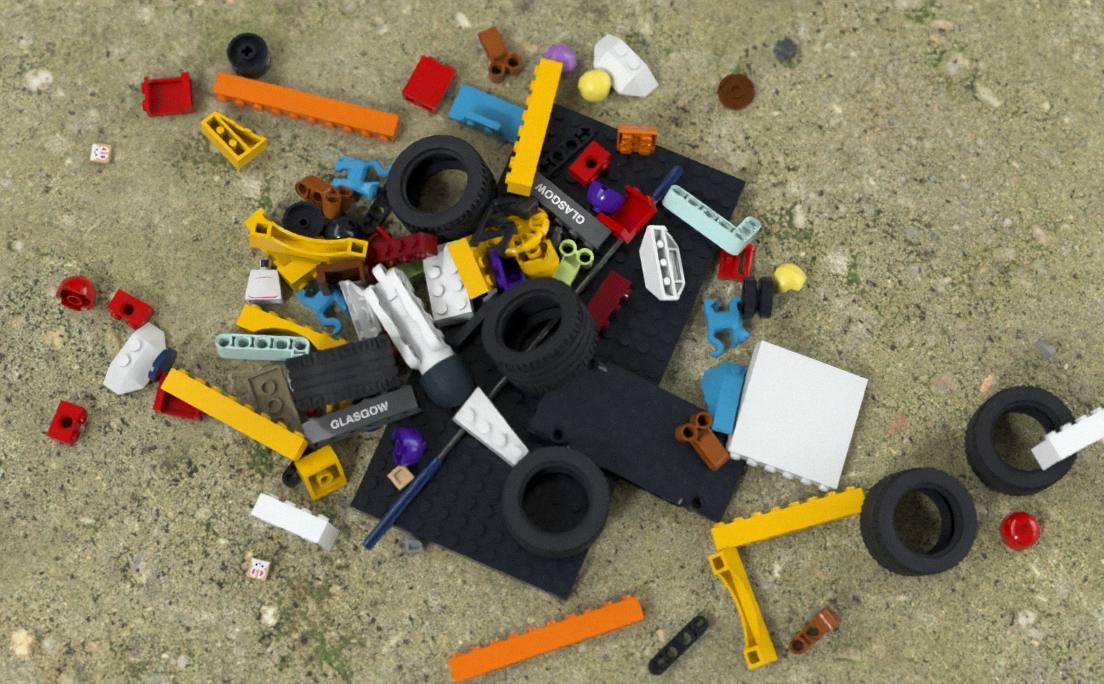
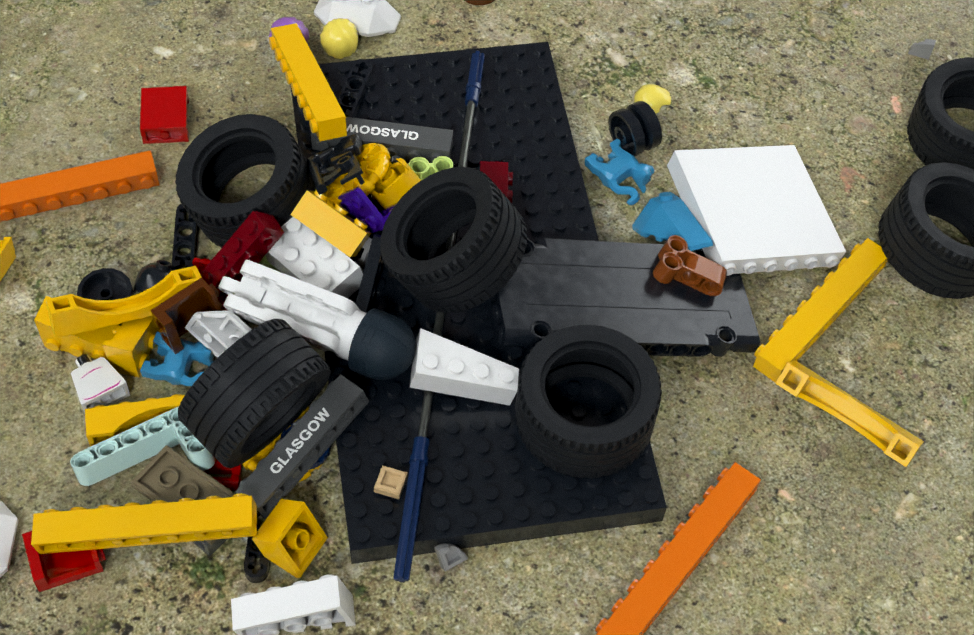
camera: 35 degrees left, 20 degrees down
dark blue tile [148,347,178,383] -> none
dark orange piece [295,175,353,219] -> none
dark azure animal [332,157,393,201] -> none
dark purple cylinder [392,427,426,466] -> none
dark azure bracket [449,85,526,144] -> none
dark orange piece [478,26,522,84] -> none
red brick [569,140,611,188] -> none
dark purple cylinder [587,180,627,213] -> none
red panel [595,185,658,244] -> none
orange slope [616,123,657,155] -> none
white wedge [639,225,685,301] -> none
black beam [648,616,708,676] -> none
light aqua beam [662,185,761,255] -> none
red plate [717,244,756,283] -> none
dark orange piece [789,605,841,655] -> none

